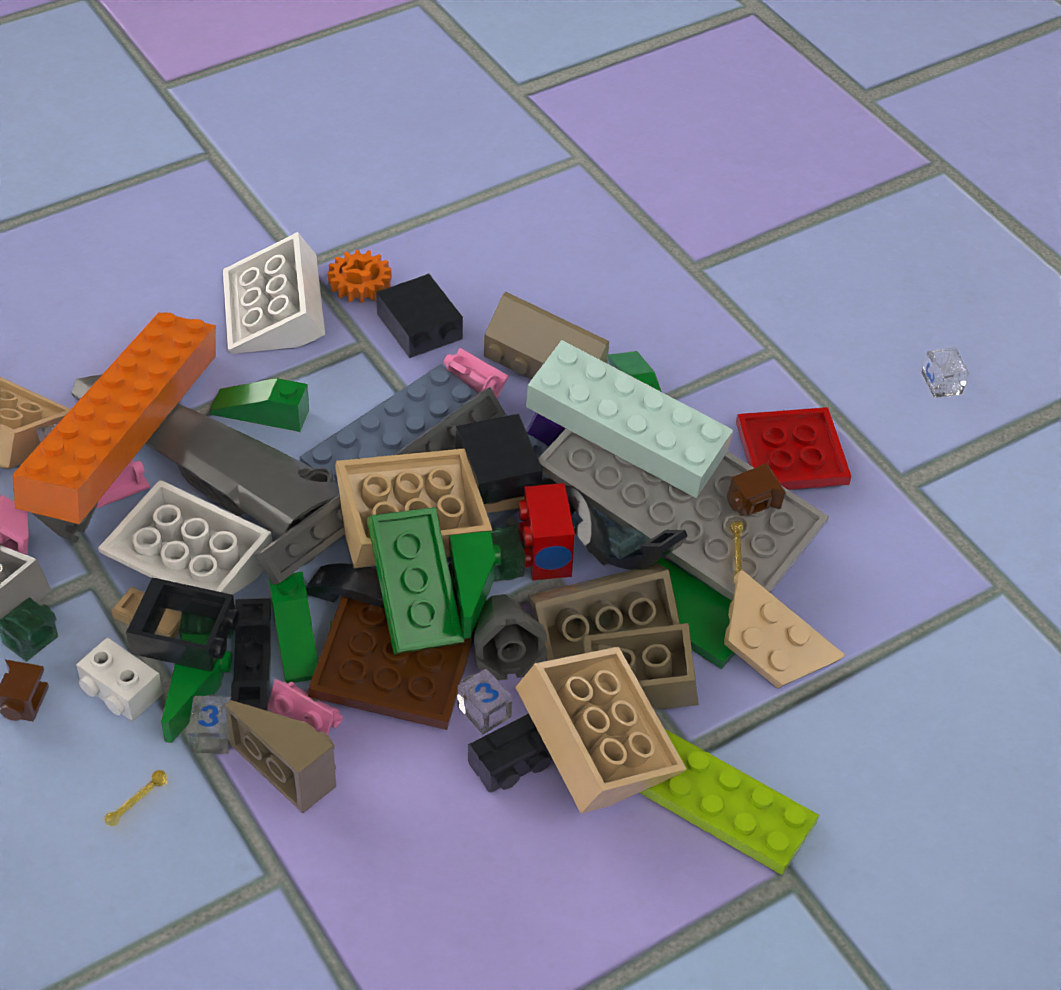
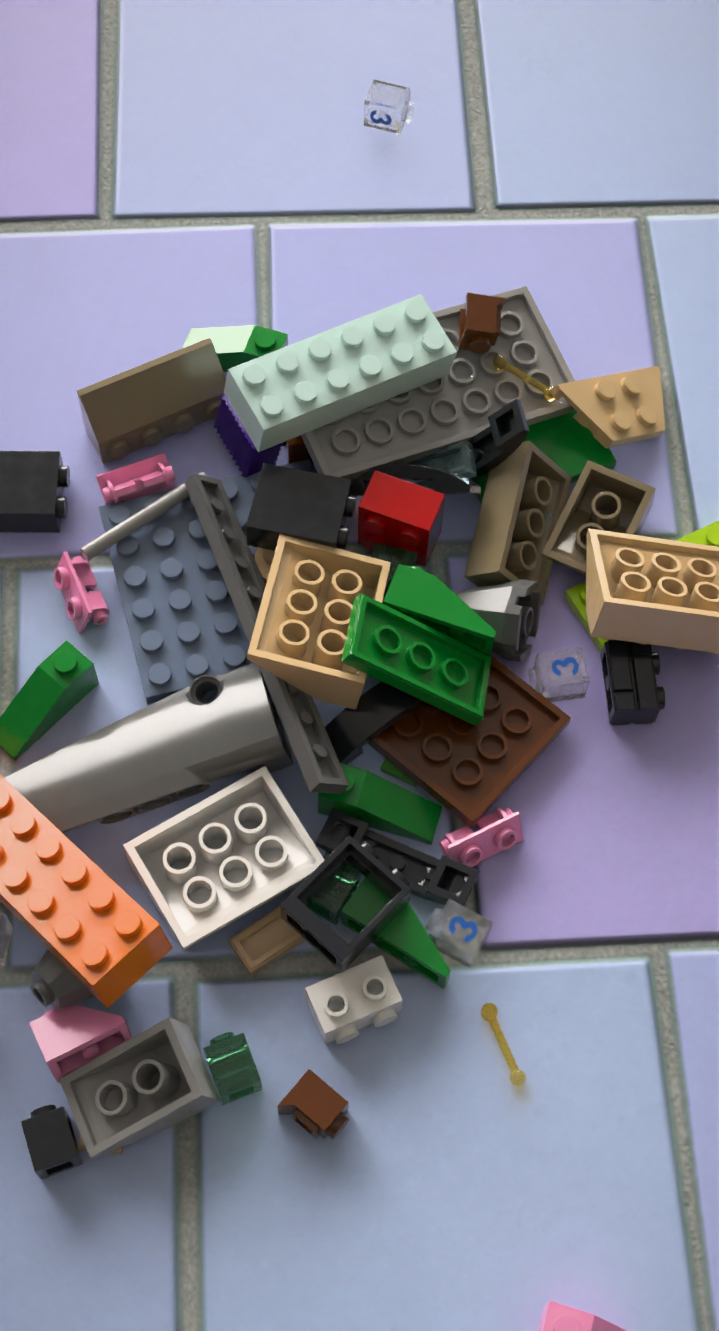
camera: 60 degrees left, 15 degrees up
dark tan slope [225,700,336,813] -> none
red plate [736,407,852,490] -> none
none -> bright pink hinge [53,551,109,634]
none -> light grey bar [80,472,206,561]

